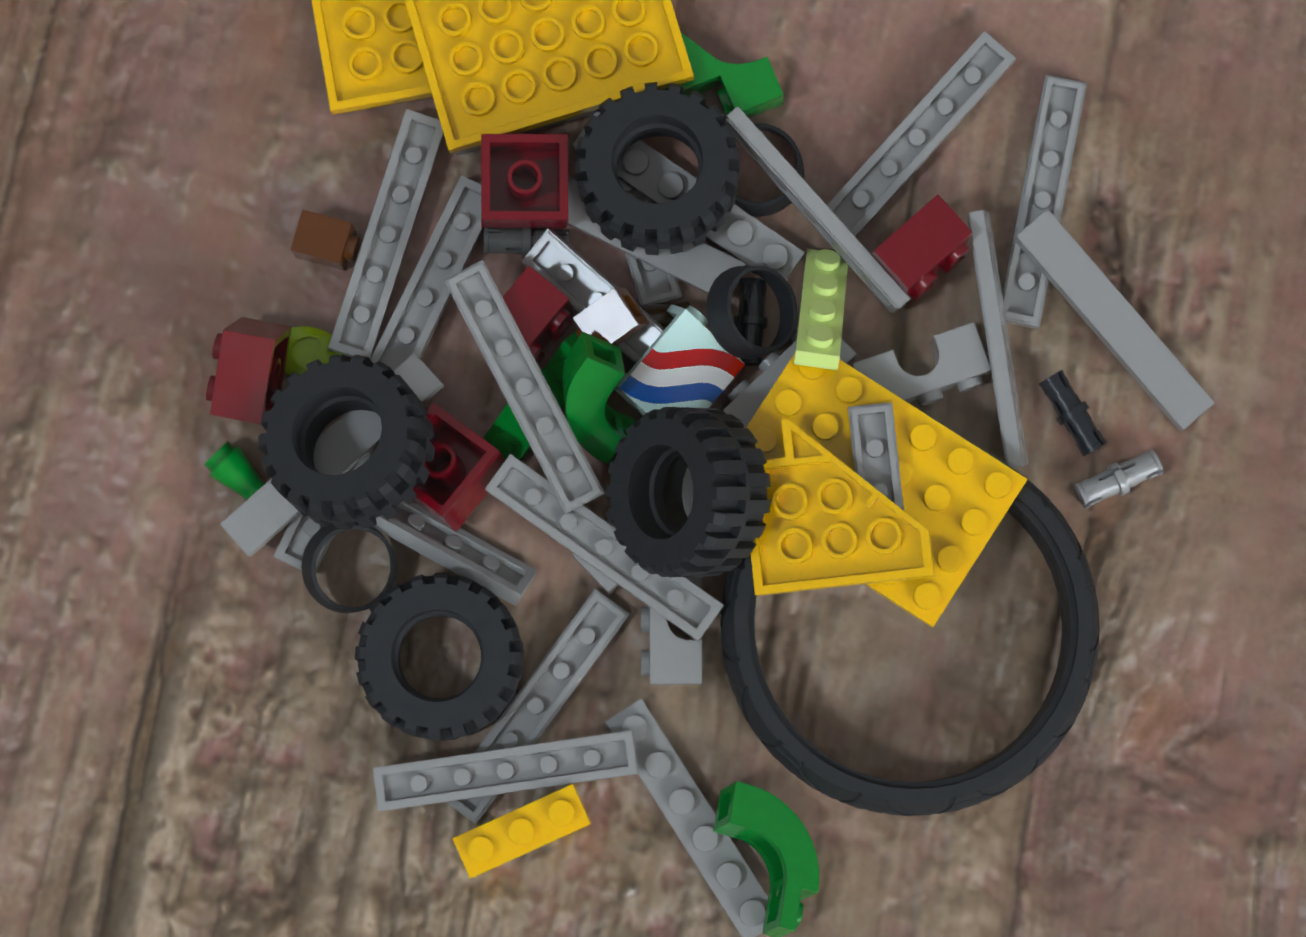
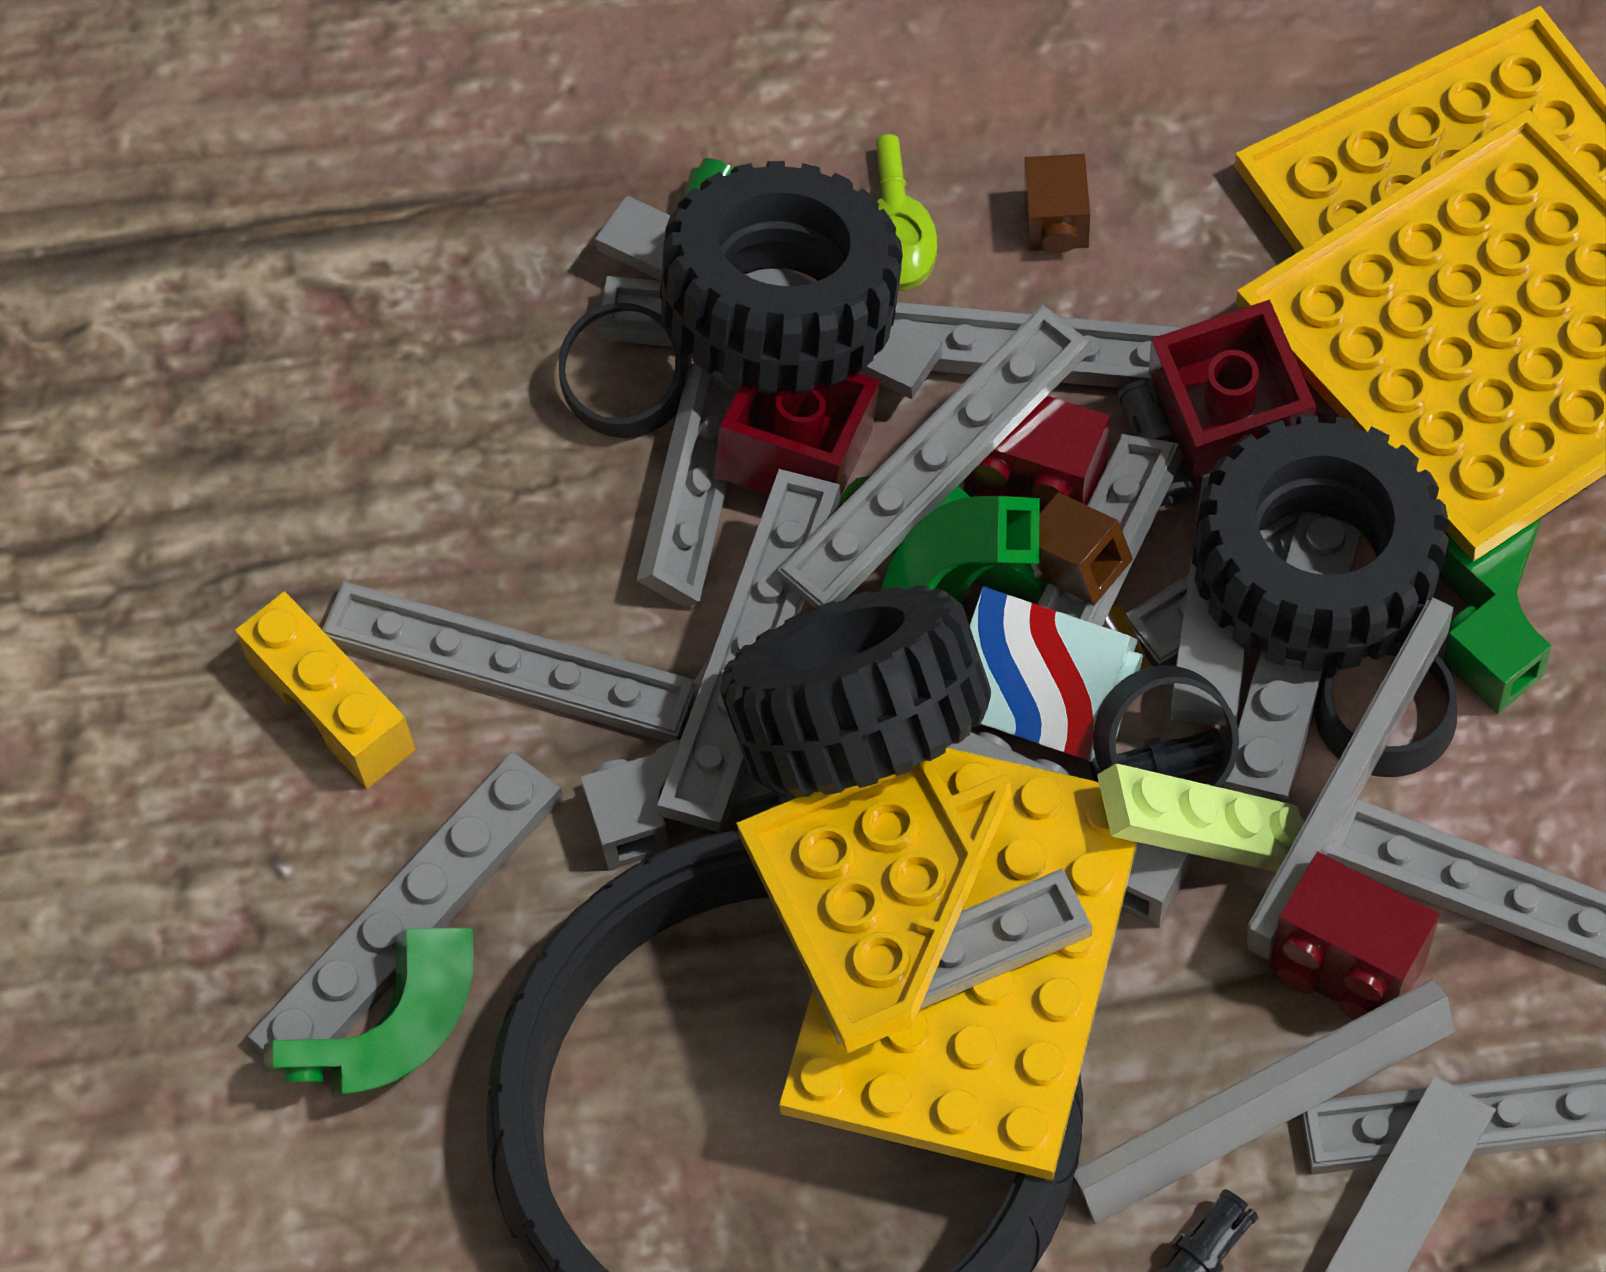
camera: 75 degrees right, 20 degrees down
dark red brick [206,317,292,425] -> none
light grey plate [327,109,443,358] -> none
black tyre [355,573,524,741] -> none
light grey plate [373,730,639,812] -> none
light grey arch [851,322,991,407] -> none

